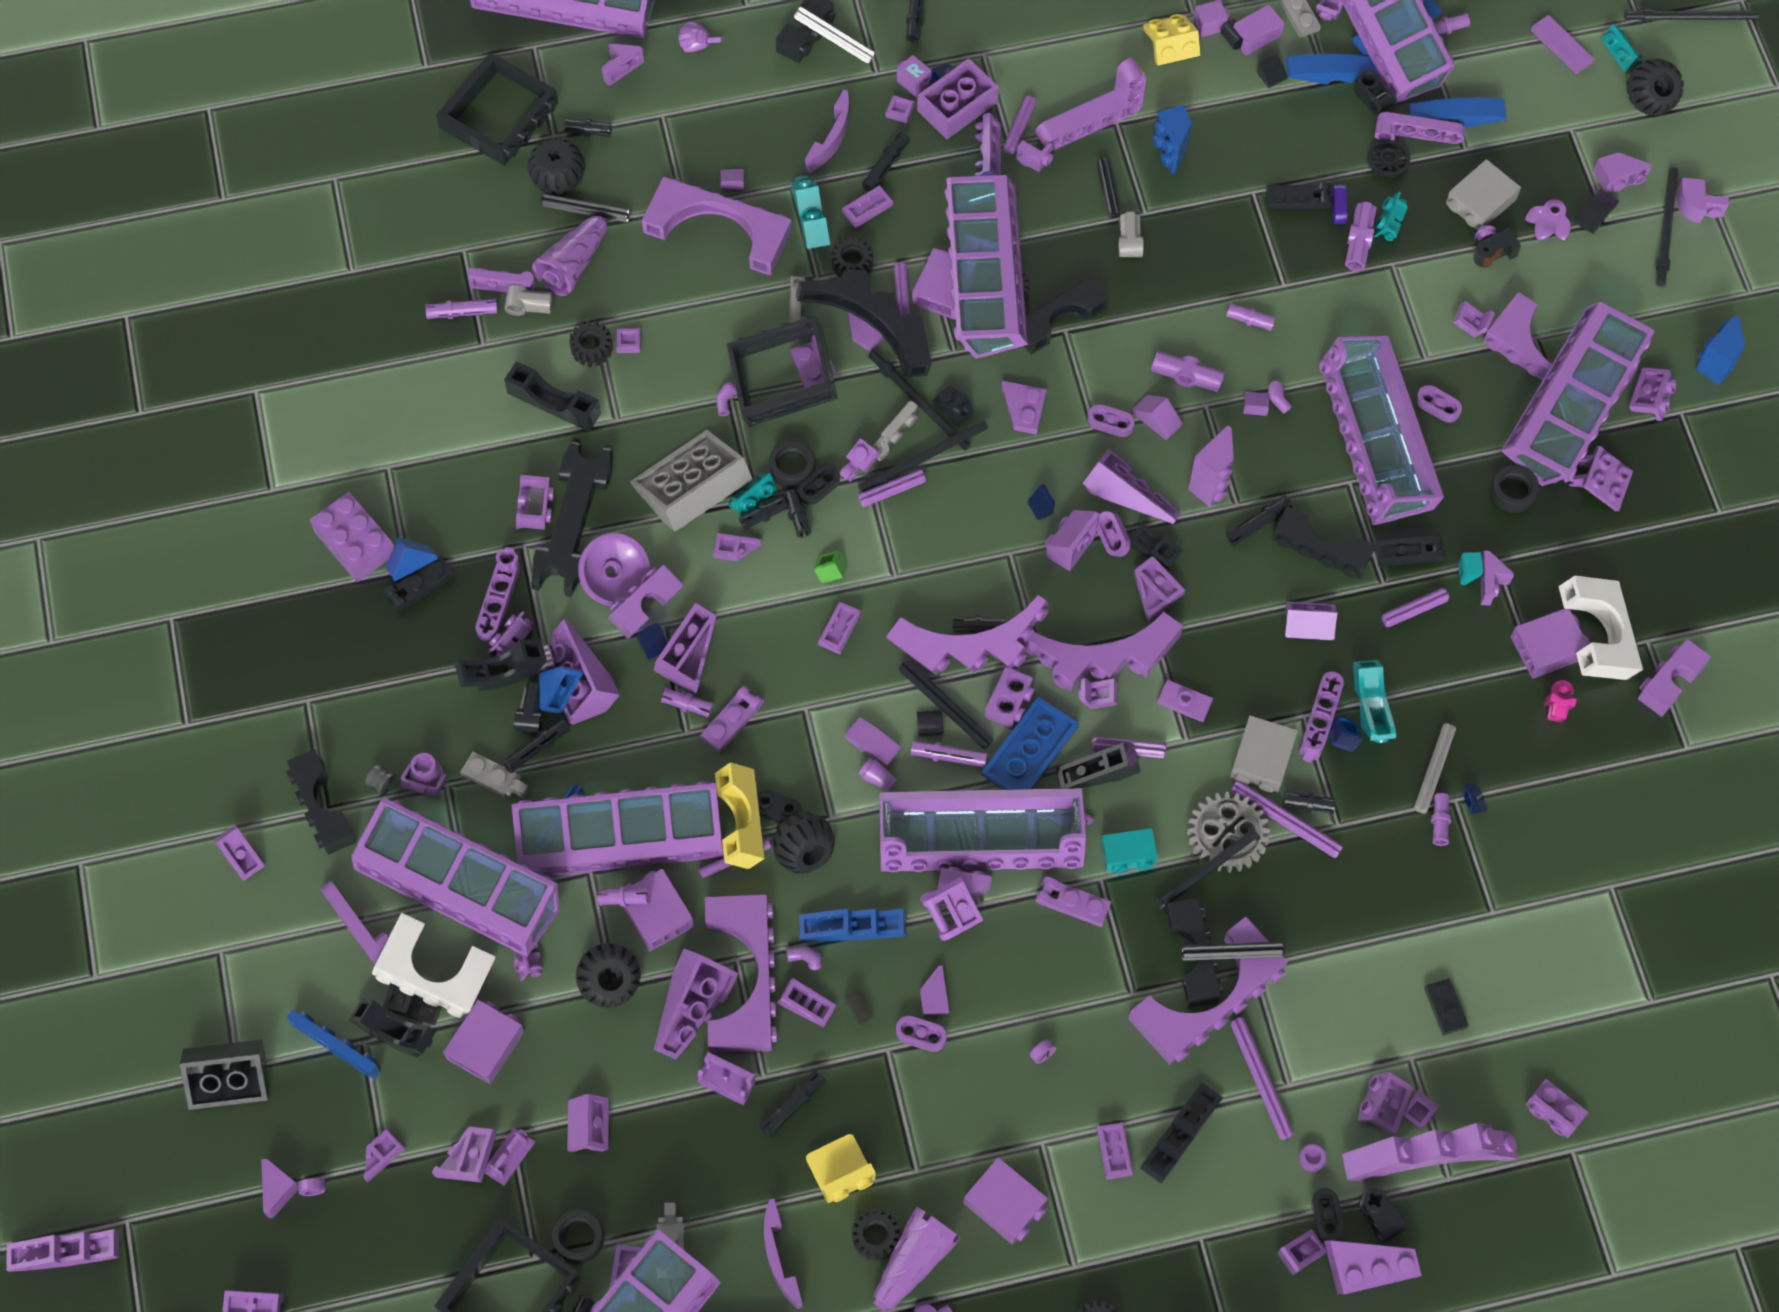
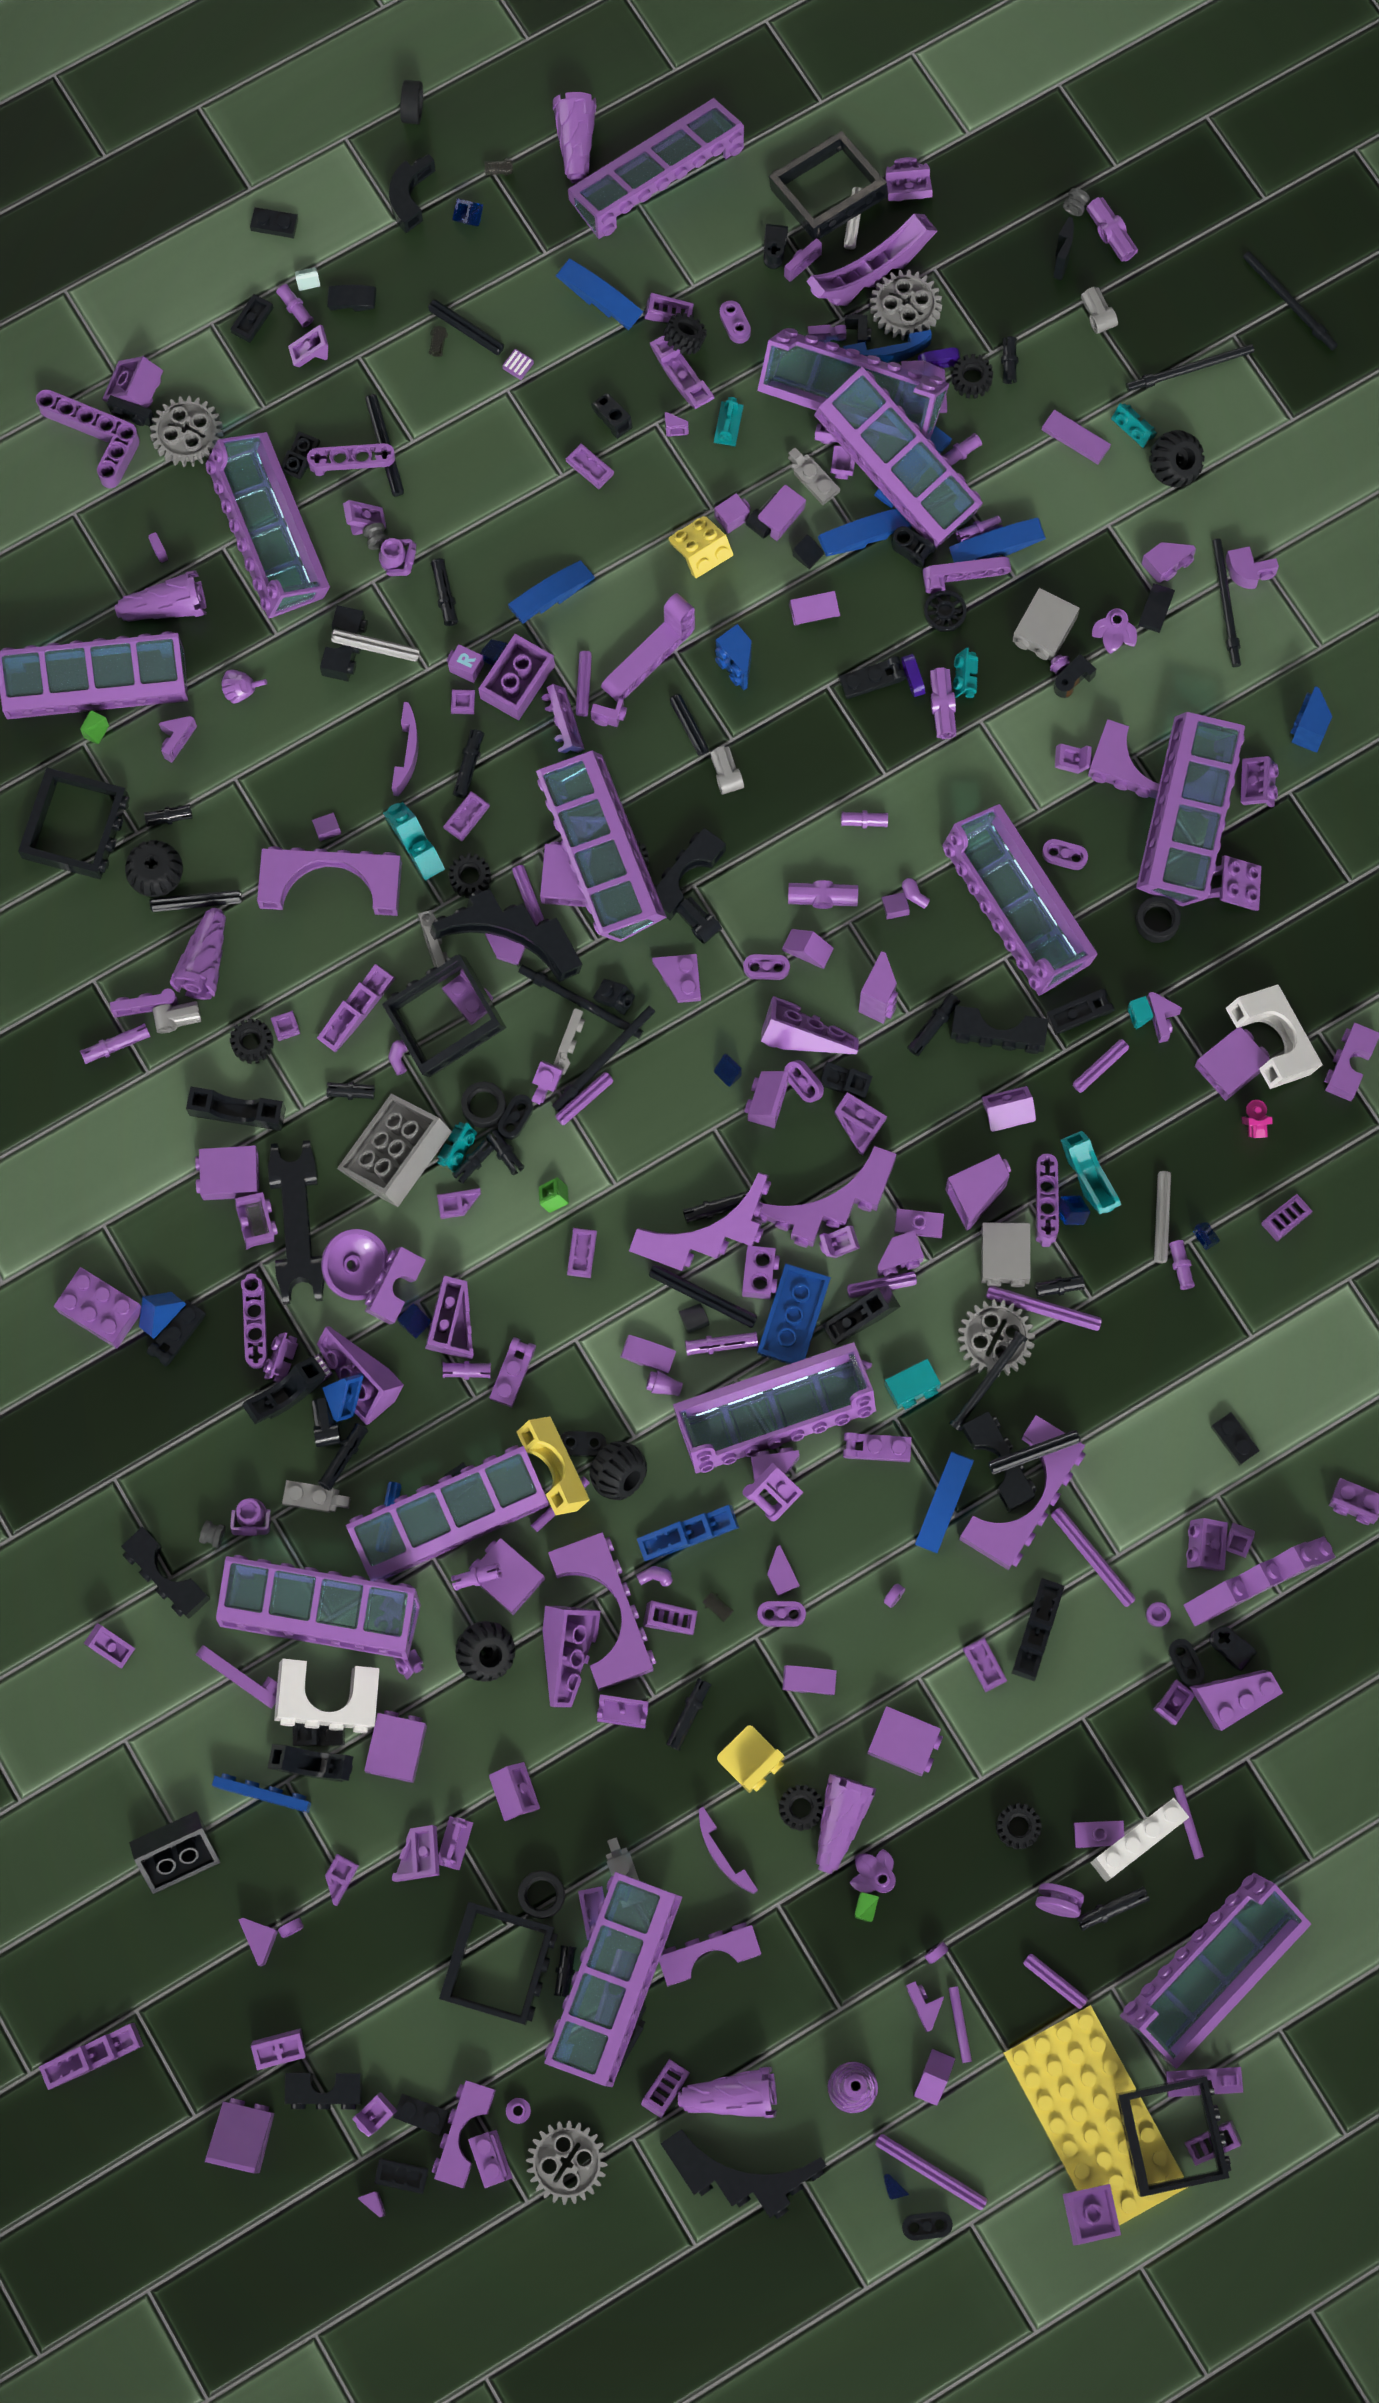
camera: 15 degrees left, 10 degrees up
none -> bright green slope [80,711,109,744]
none -> medium lavender brick [195,1146,260,1200]
none -> medium lavender slope [317,964,395,1052]
none -> black pin [327,1081,375,1100]
none -> blue slope [508,560,595,624]
none -> black piece [676,897,722,944]
none -> medium lavender slope [782,1665,837,1695]
none -> medium lavender hinge [789,591,840,626]
none -> medium lavender slope [877,1230,924,1277]
none -> blue slope [915,1451,974,1553]
none -> medium lavender slope [945,1154,1011,1231]
none -> medium lavender pin [956,515,1003,543]
none -> medium lavender slope [1261,1194,1313,1242]

